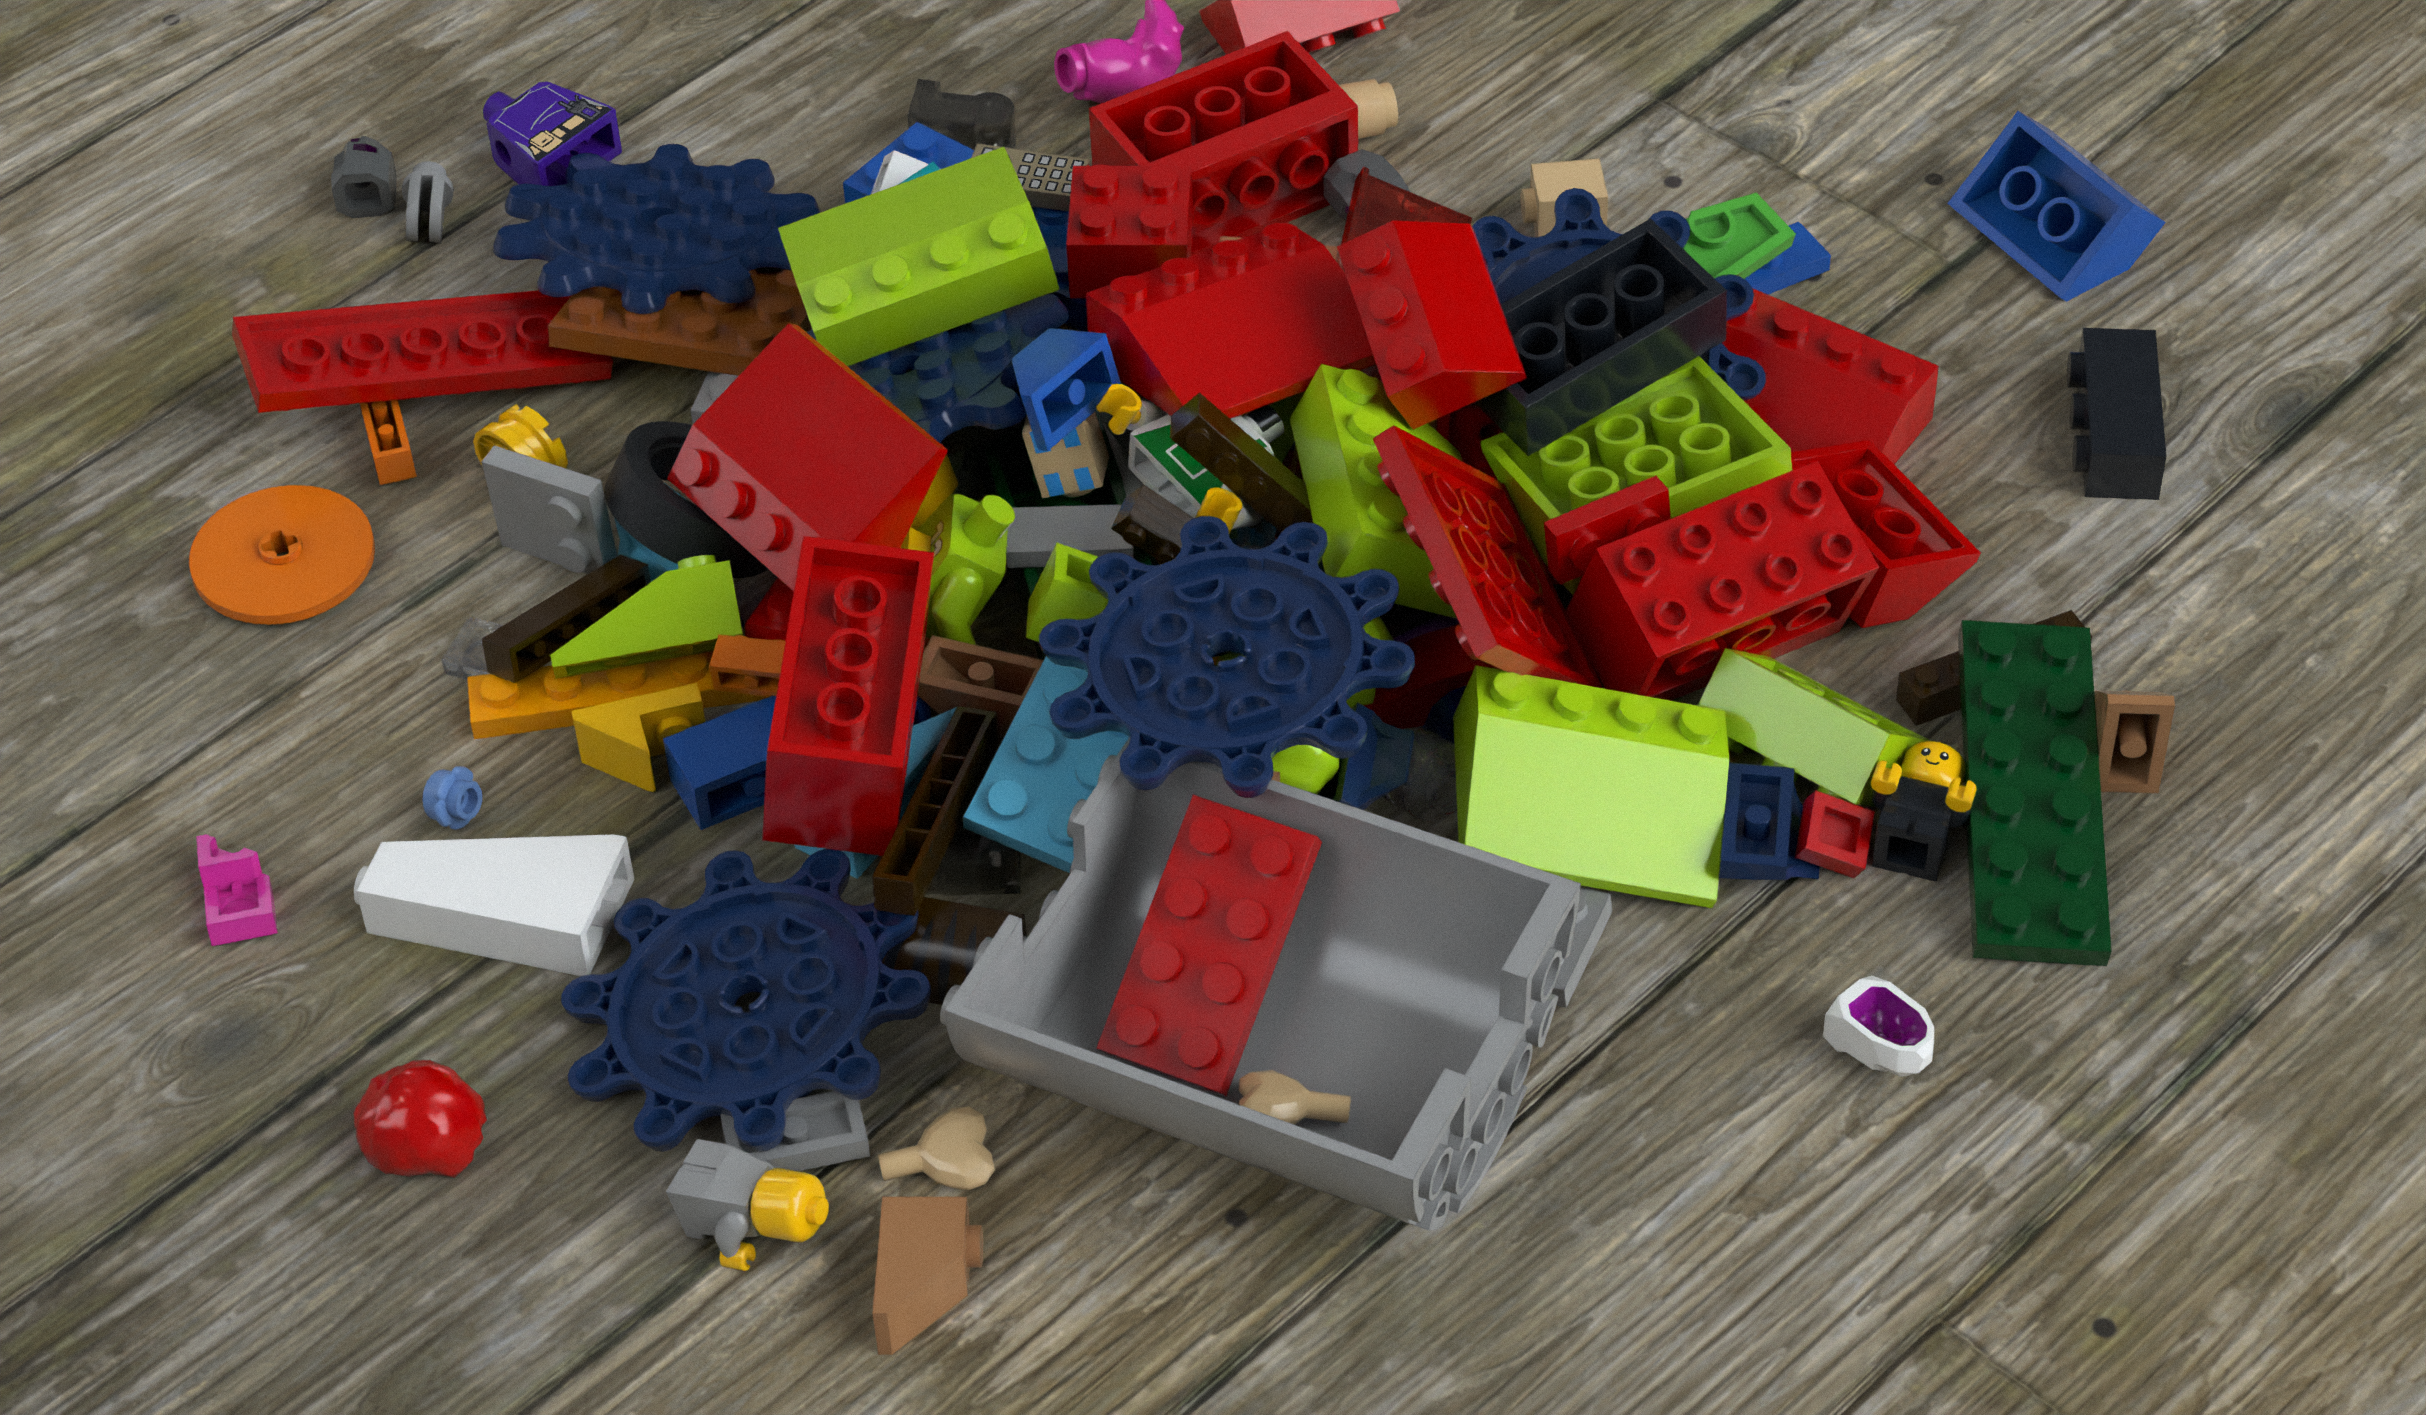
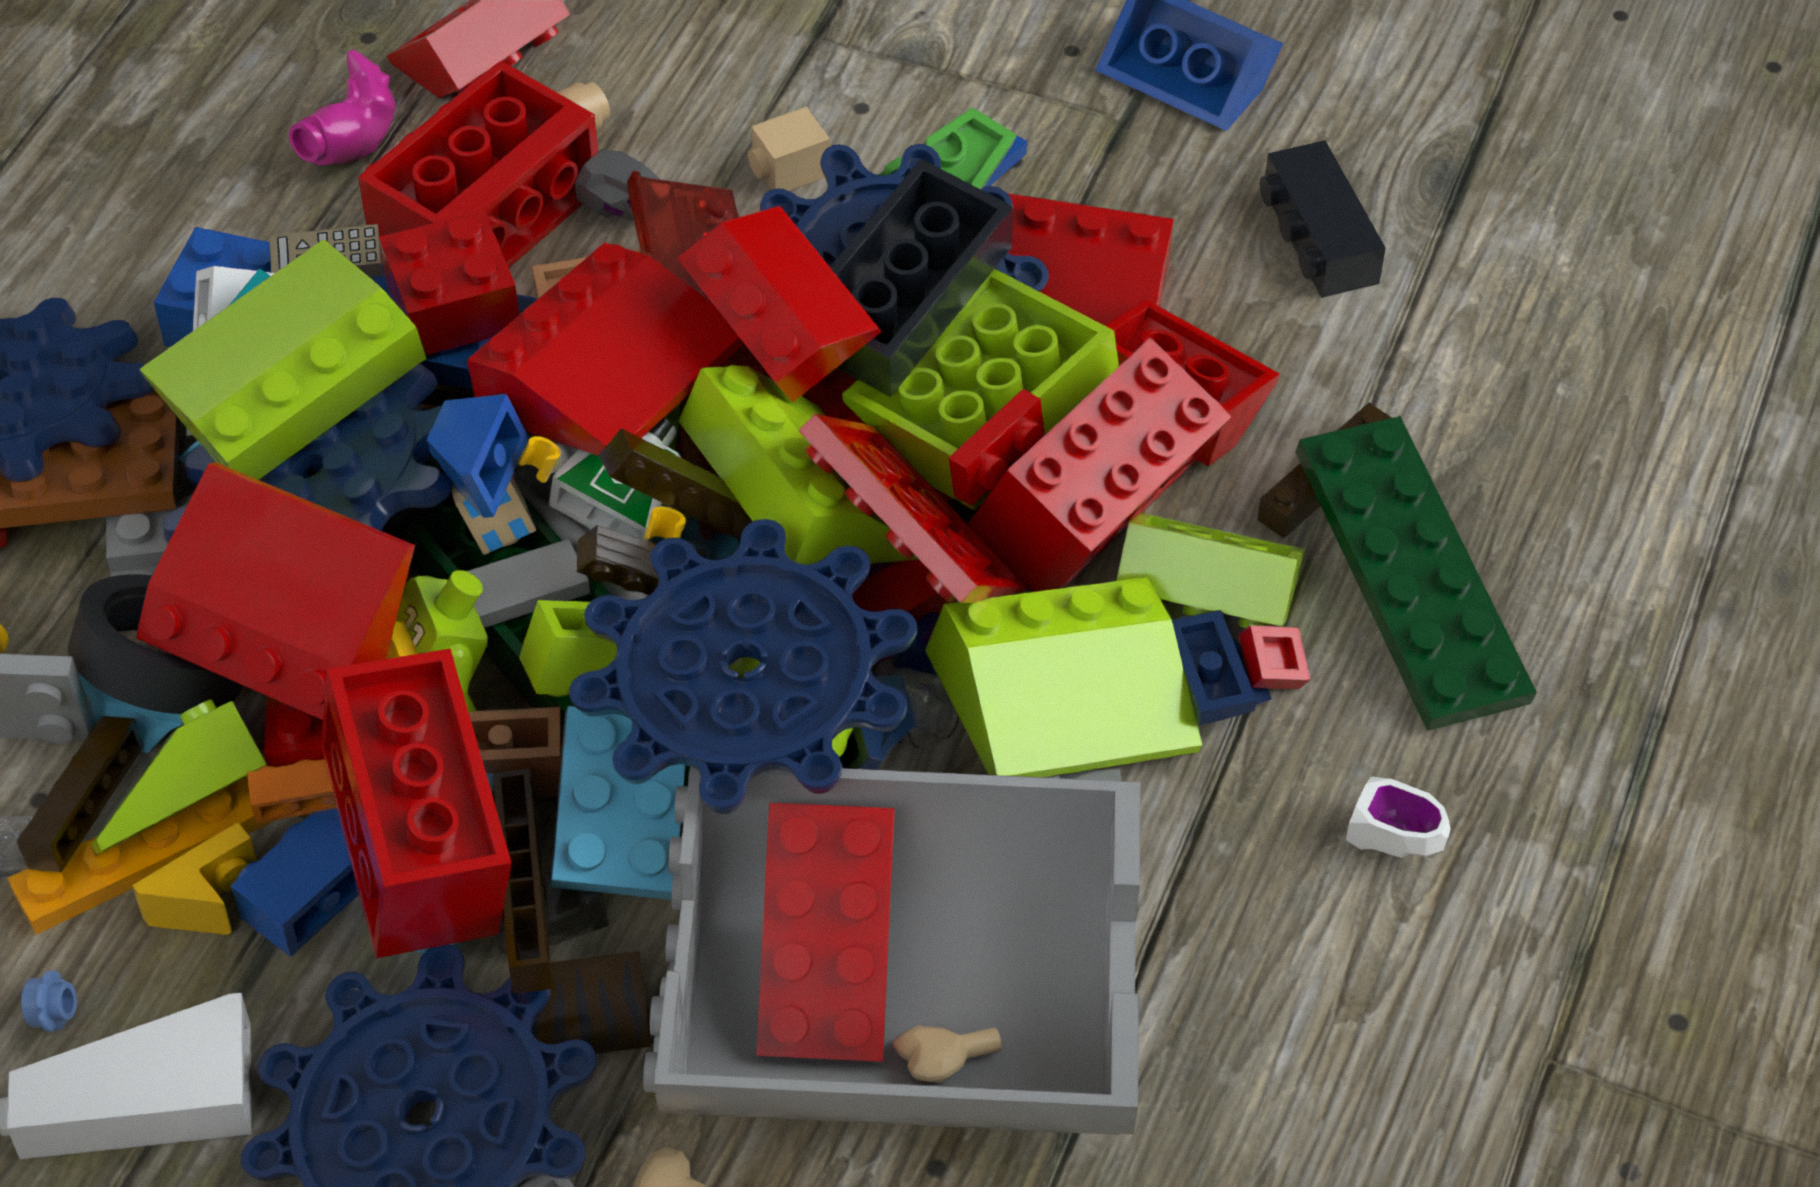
camera: 25 degrees left, 5 degrees up
clear smoke leg [908,79,1016,150] -> none
black piece [1871,741,1977,882] -> none
medium nougat slope [2094,690,2175,793] -> none

